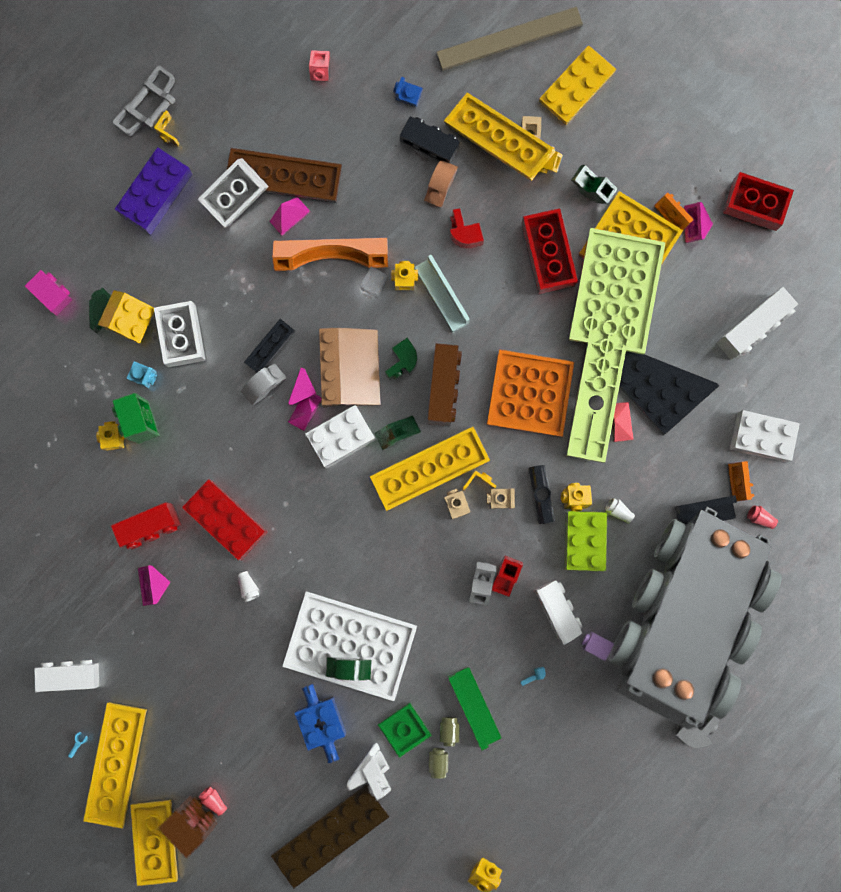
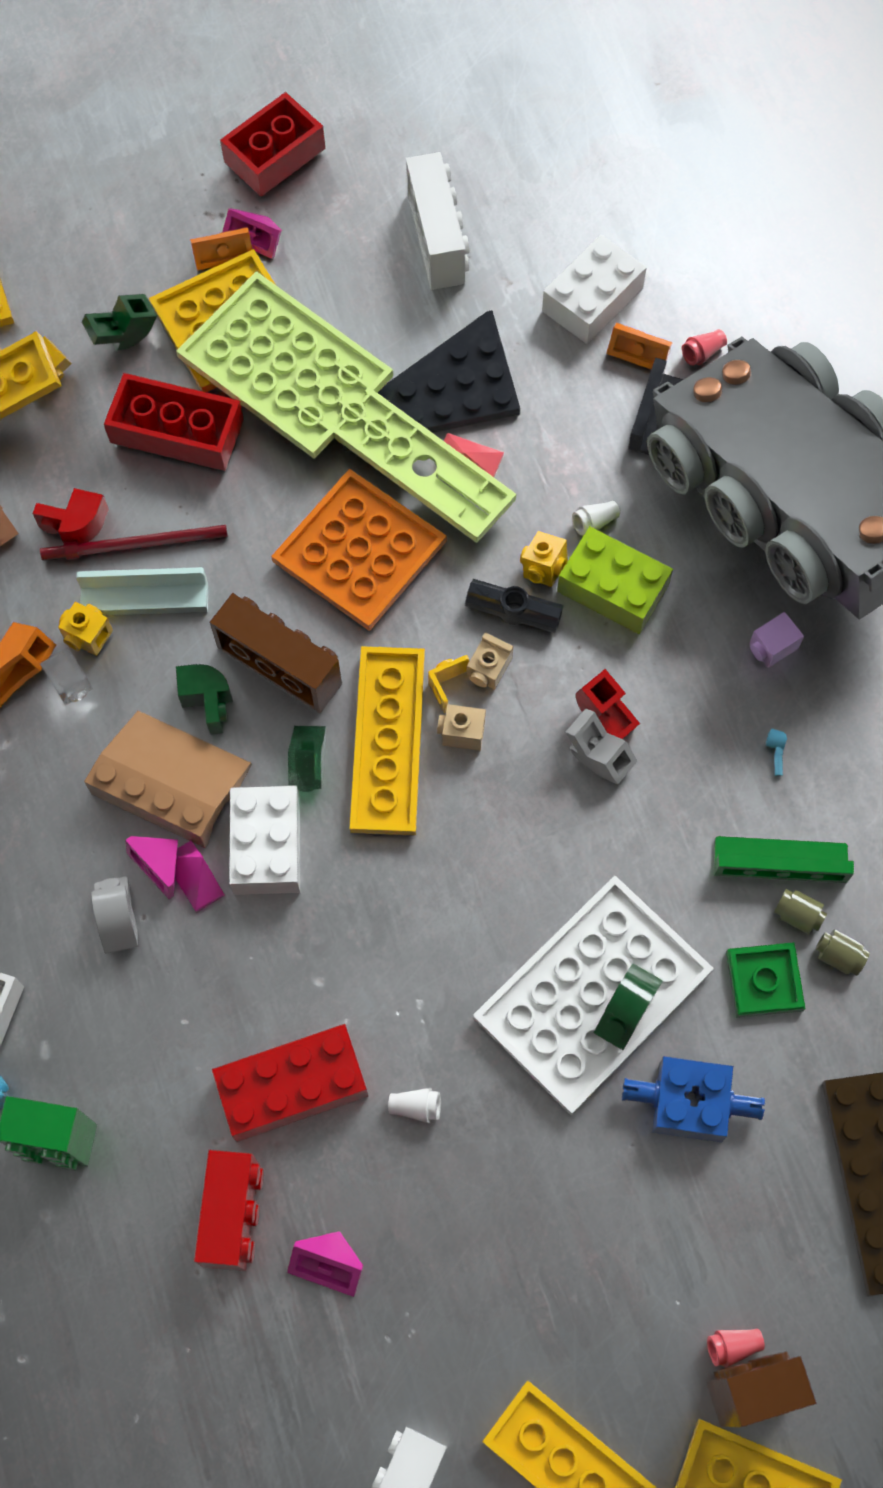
camera: 60 degrees left, 15 degrees down
yellow brick [96,421,126,451] -> none
black plate [244,319,295,373] -> none
white piece [346,743,391,800] -> none
white slope [534,580,583,645] -> none
none -> dark red bar [40,524,228,561]

